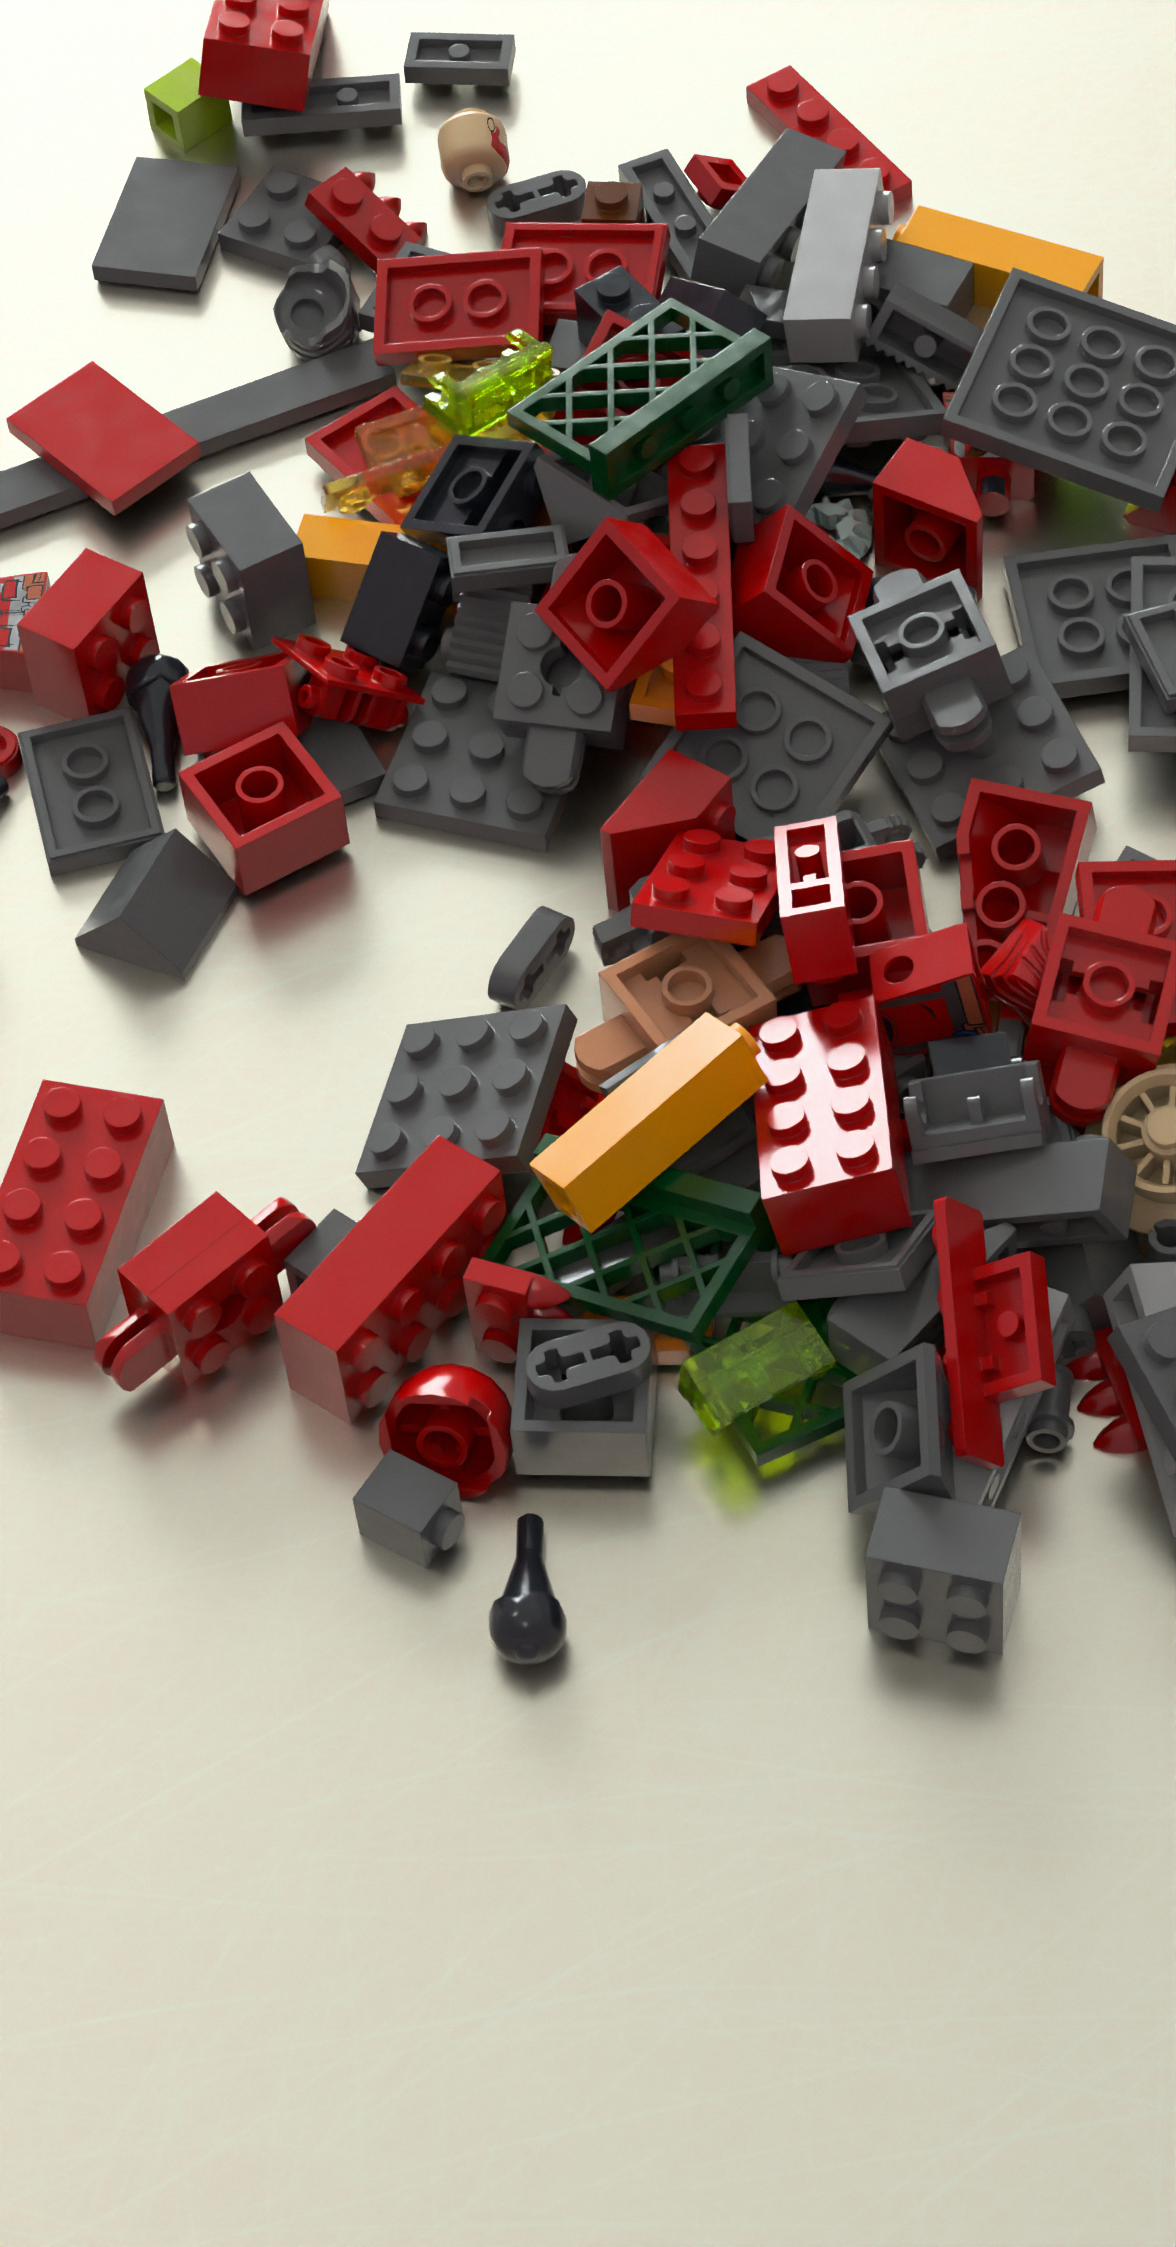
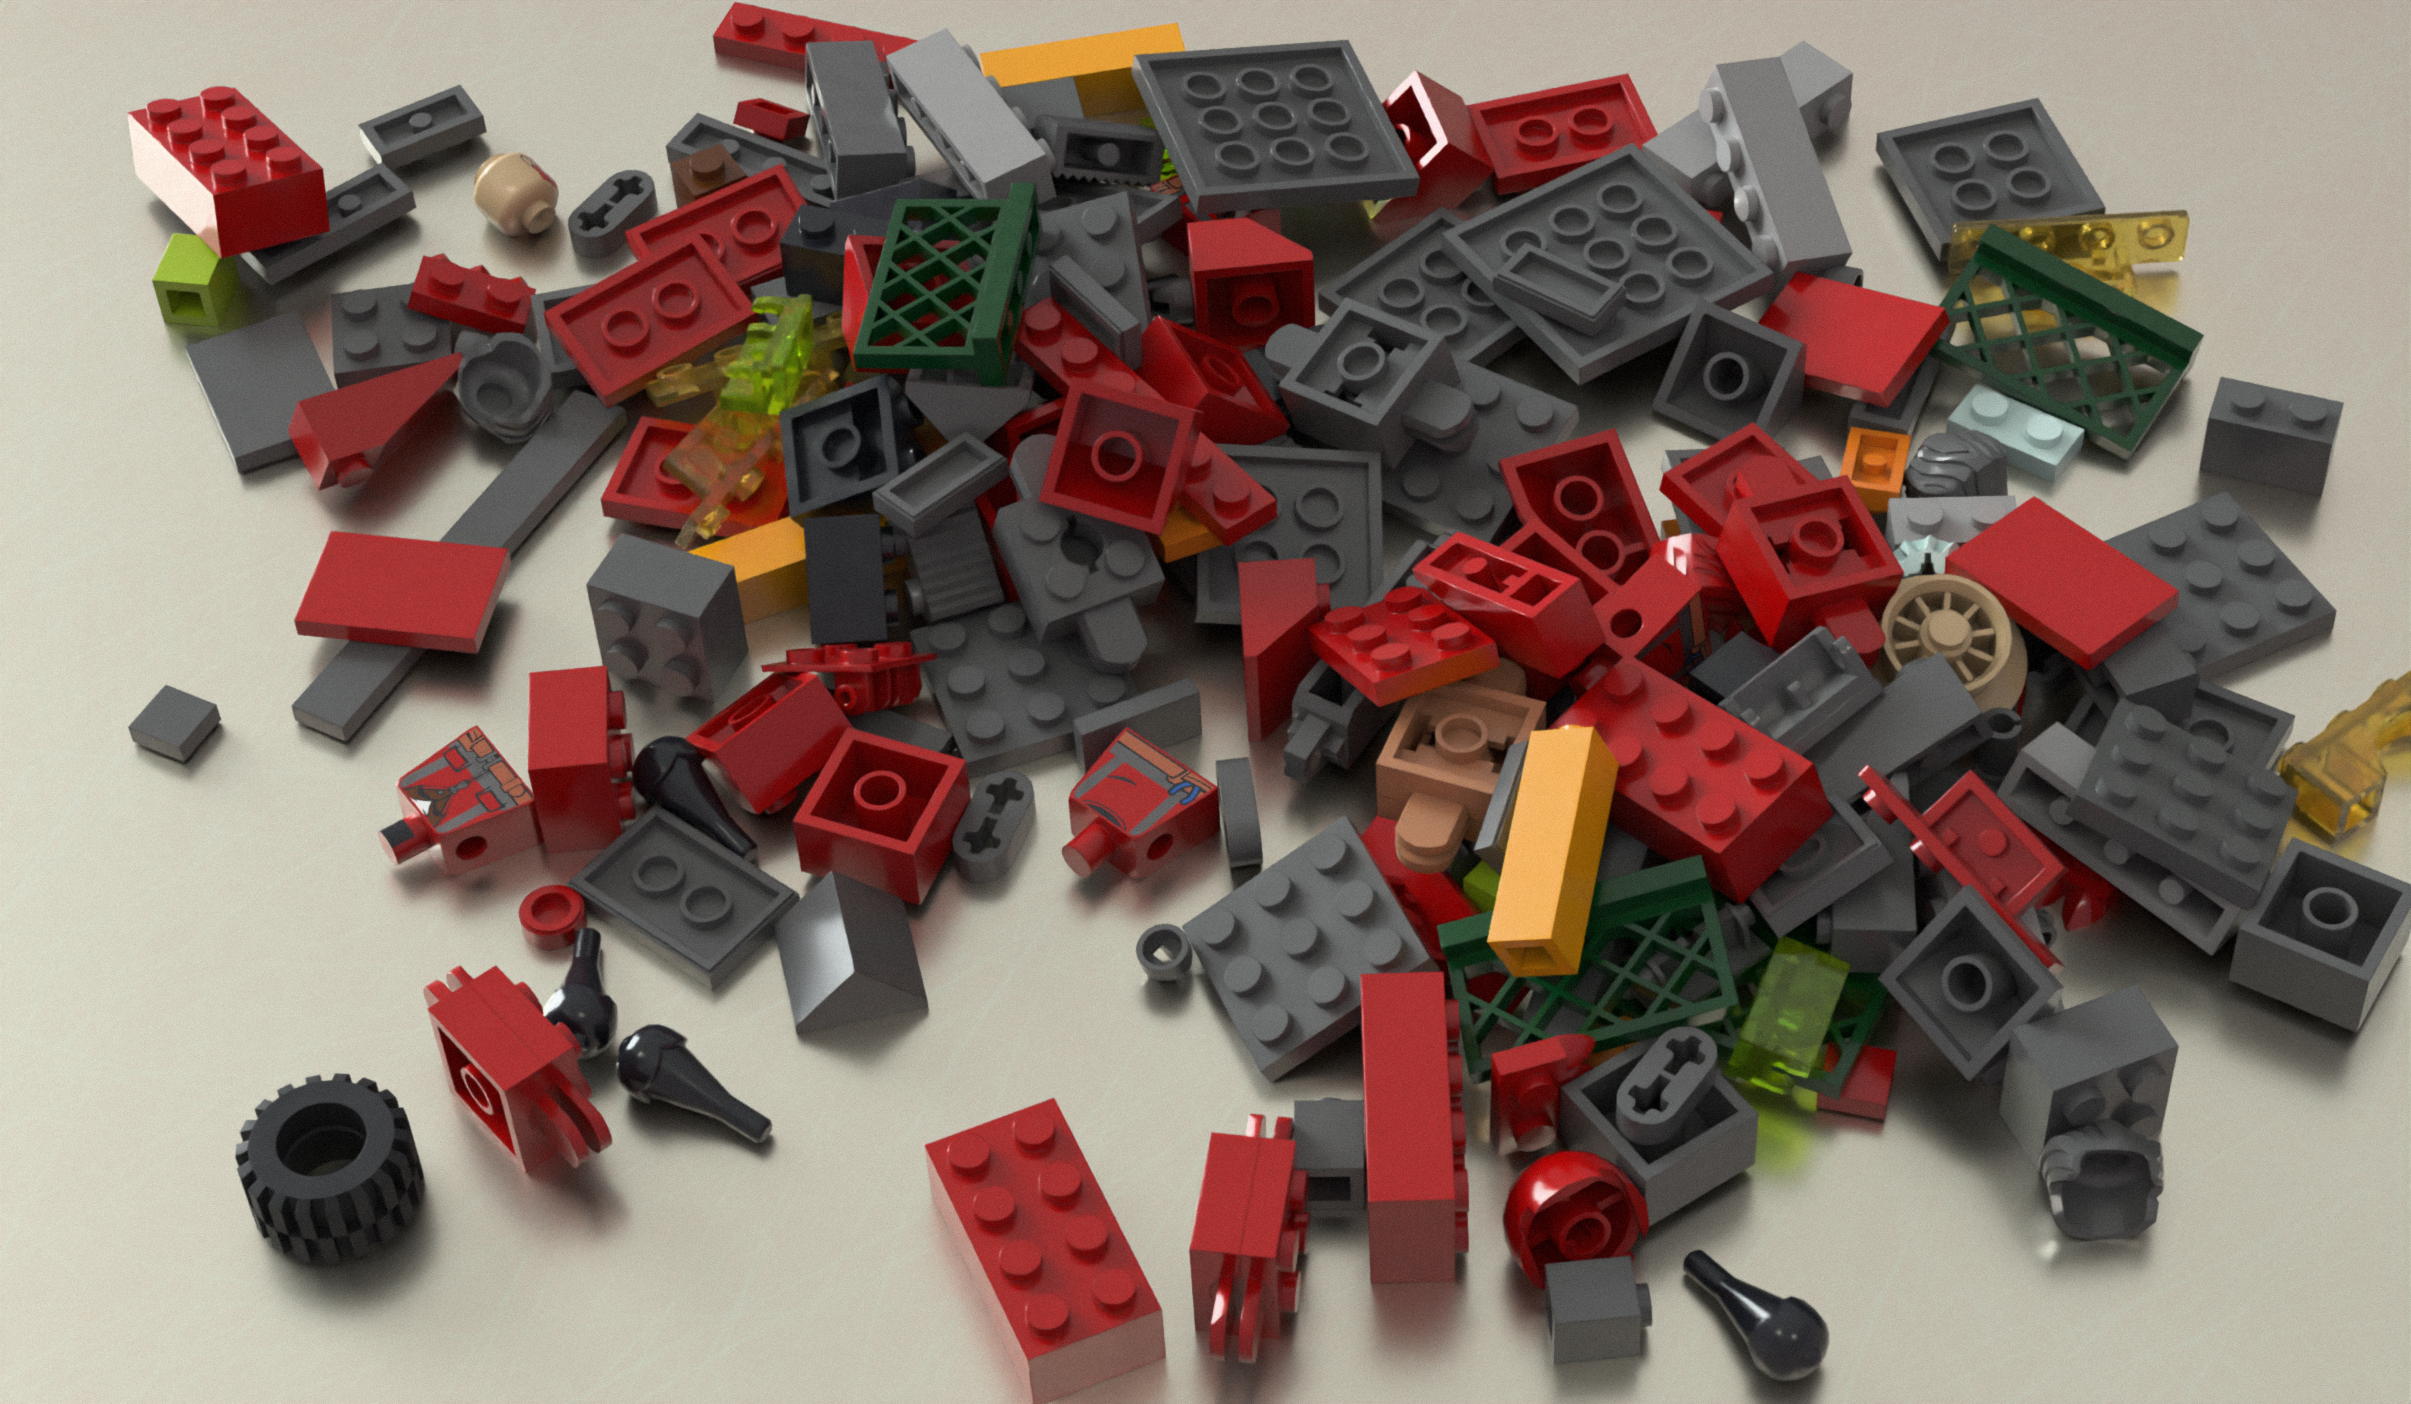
camera: 40 degrees left, 5 degrees down
none -> red slope [288,352,463,491]
none -> dark grey beam [952,770,1036,883]
none -> red torso [1062,727,1221,879]
none -> dark grey tile [1073,677,1202,775]
none -> dark grey hinge [1136,924,1193,983]
none -> red tile [1816,1041,1897,1120]
none -> dark grey hair [2038,1118,2164,1240]

